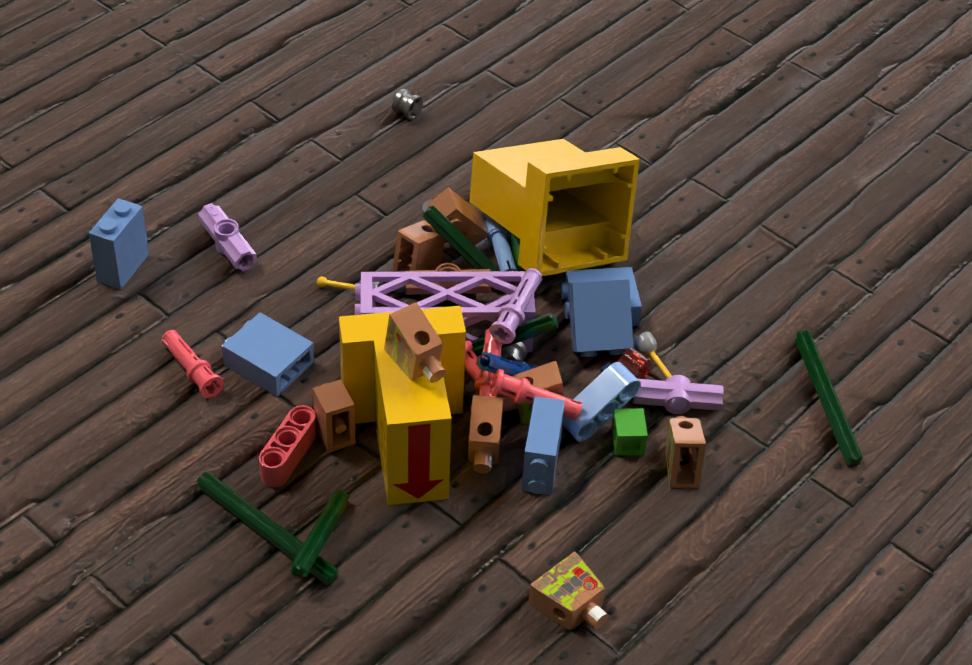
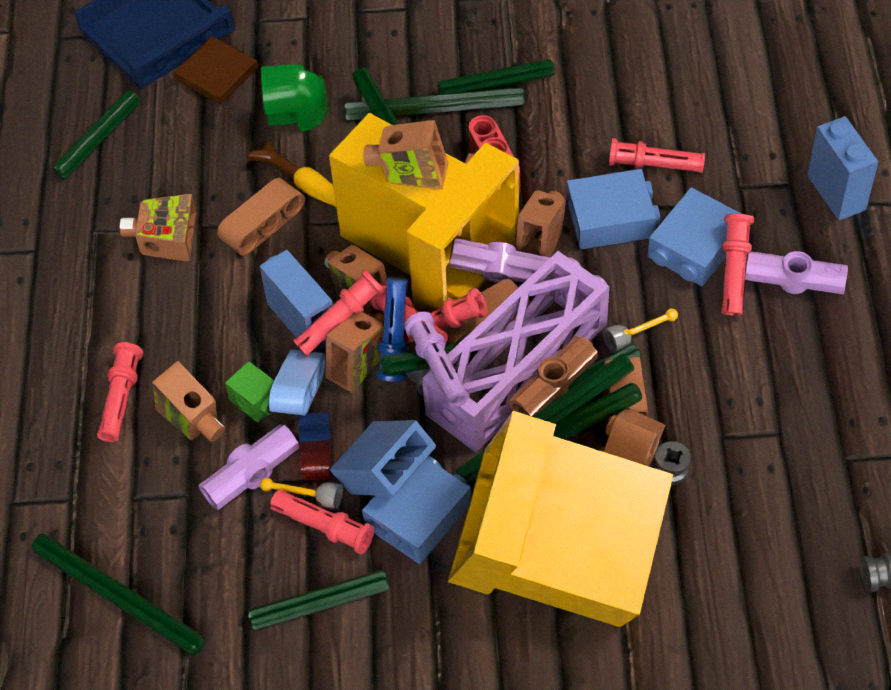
camera: 140 degrees right, 10 degrees up
none -> coral pin [97,342,144,442]
none -> nougat beam [217,177,305,256]
none -> piece [247,141,336,207]
none -> dark green axle [248,570,389,630]
none -> green brick [261,64,328,133]
none -> coral pin [270,489,375,555]
none -> dark green axle [437,59,555,94]
none -> dark green axle [456,354,635,486]
none -> nougat torso [516,190,566,258]
none -> medium blue brick [648,187,741,287]
none -> coral pin [721,214,754,316]

